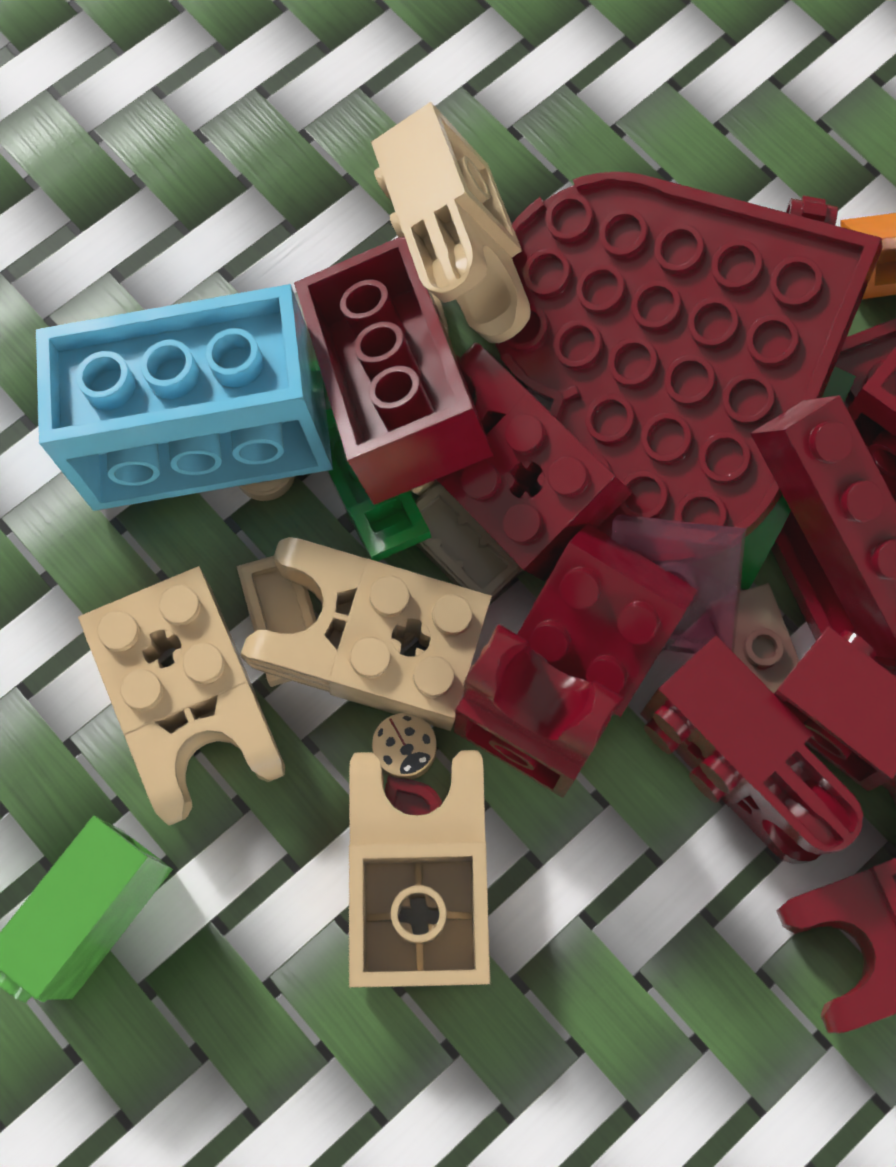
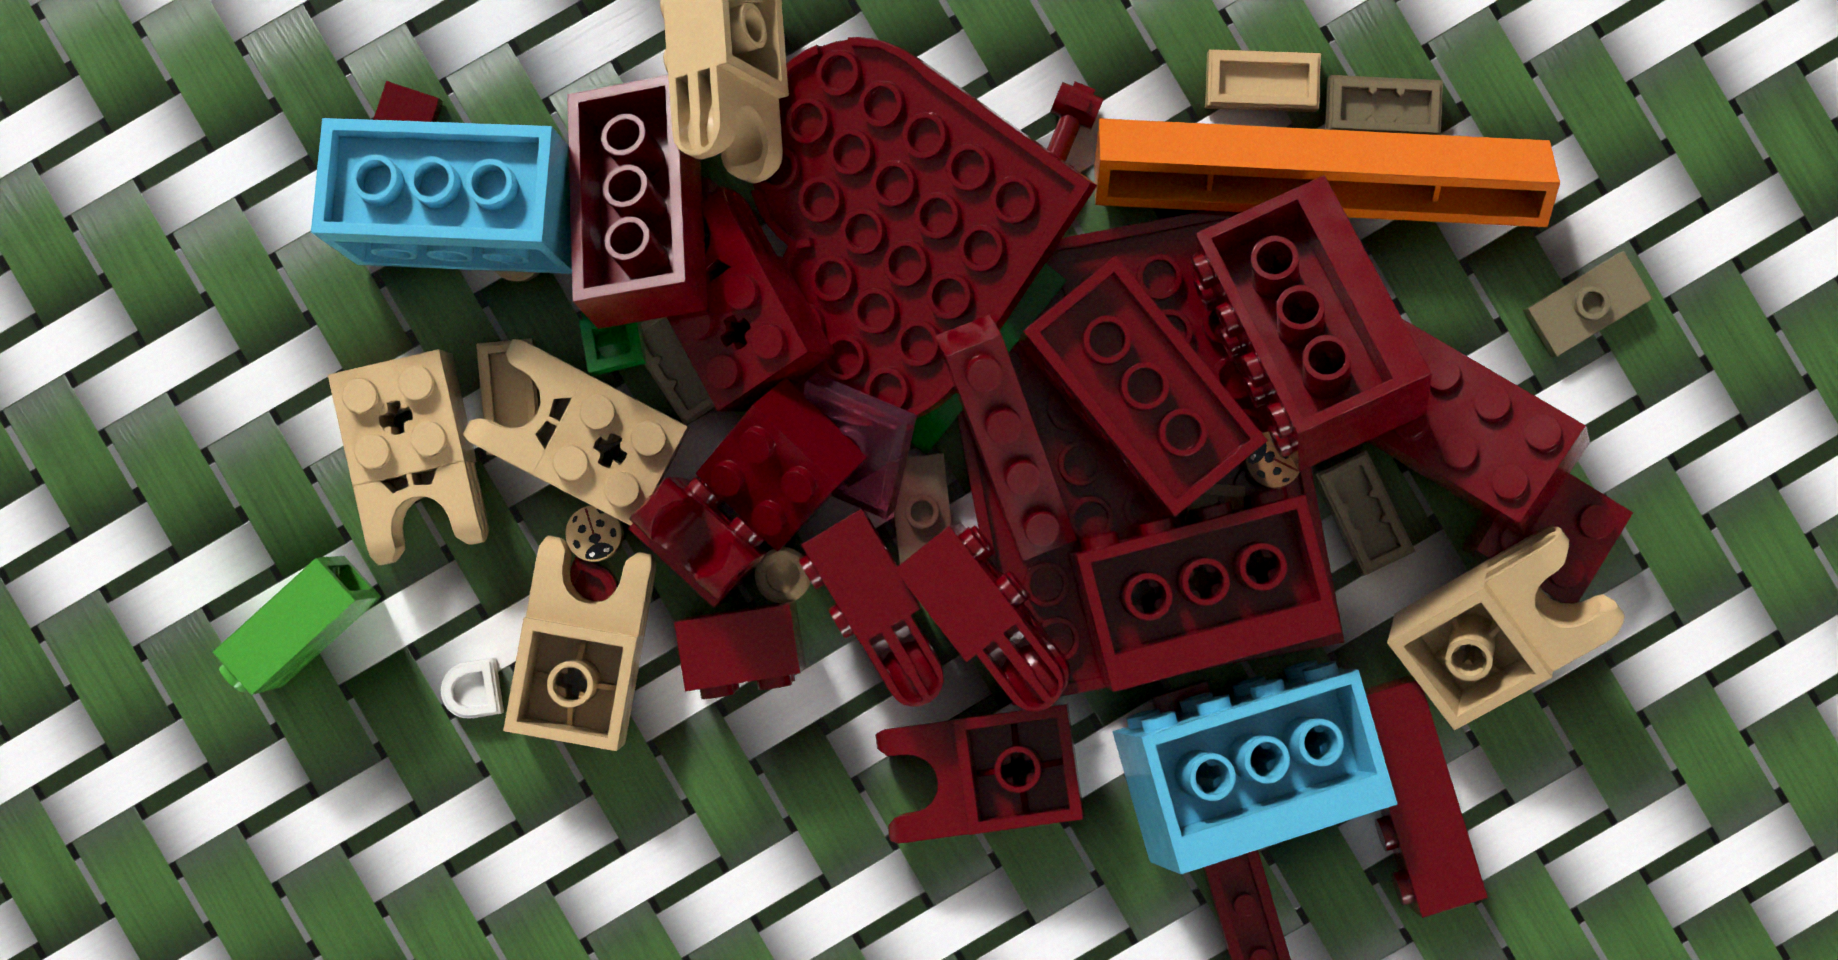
camera: 15 degrees right, 15 degrees up
none -> white tile [441,657,504,719]
none -> dark red brick [674,600,806,699]
none -> tan tile [755,547,811,603]

